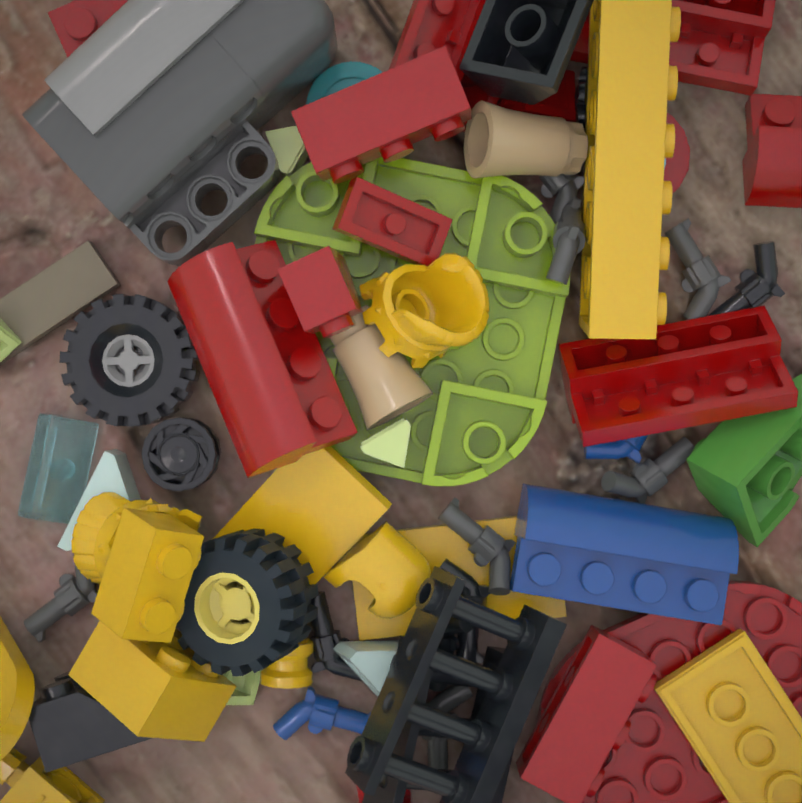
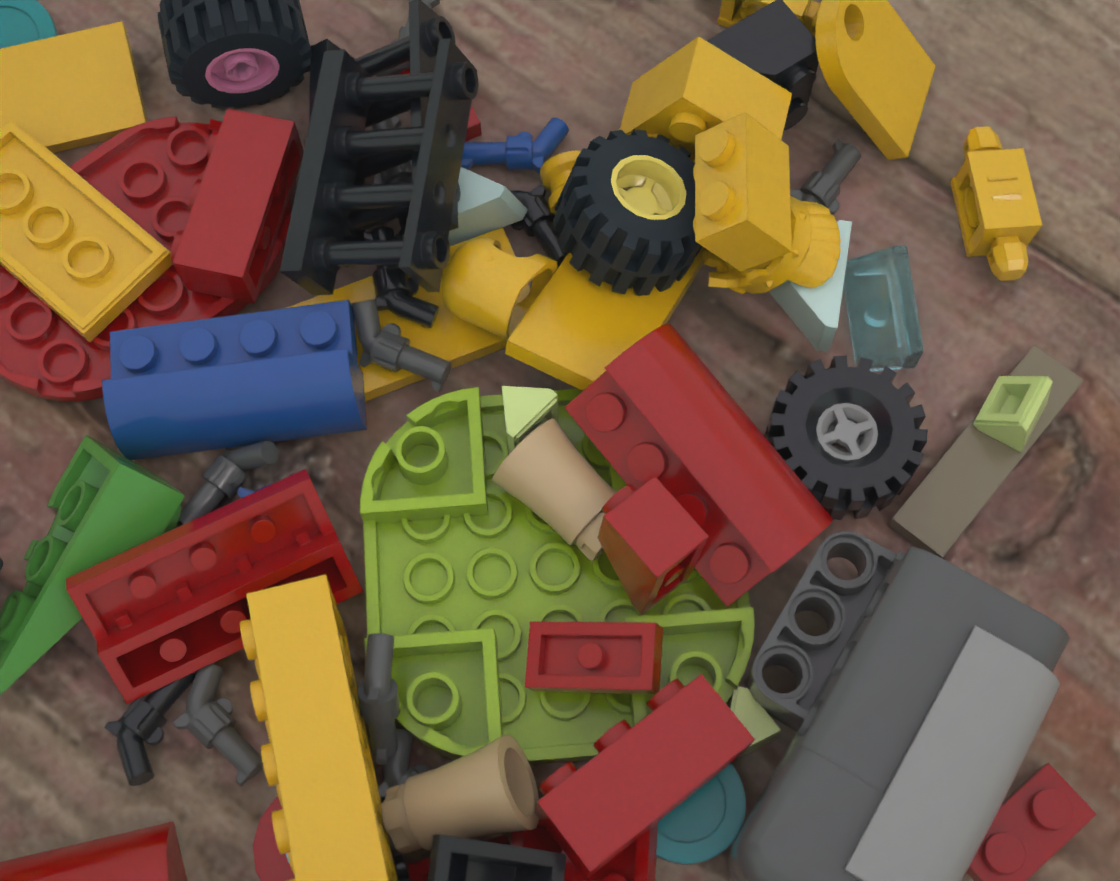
camera: 165 degrees right, 20 degrees down
black wheel [142,417,221,492] -> none
yellow hair [359,253,489,368] -> none

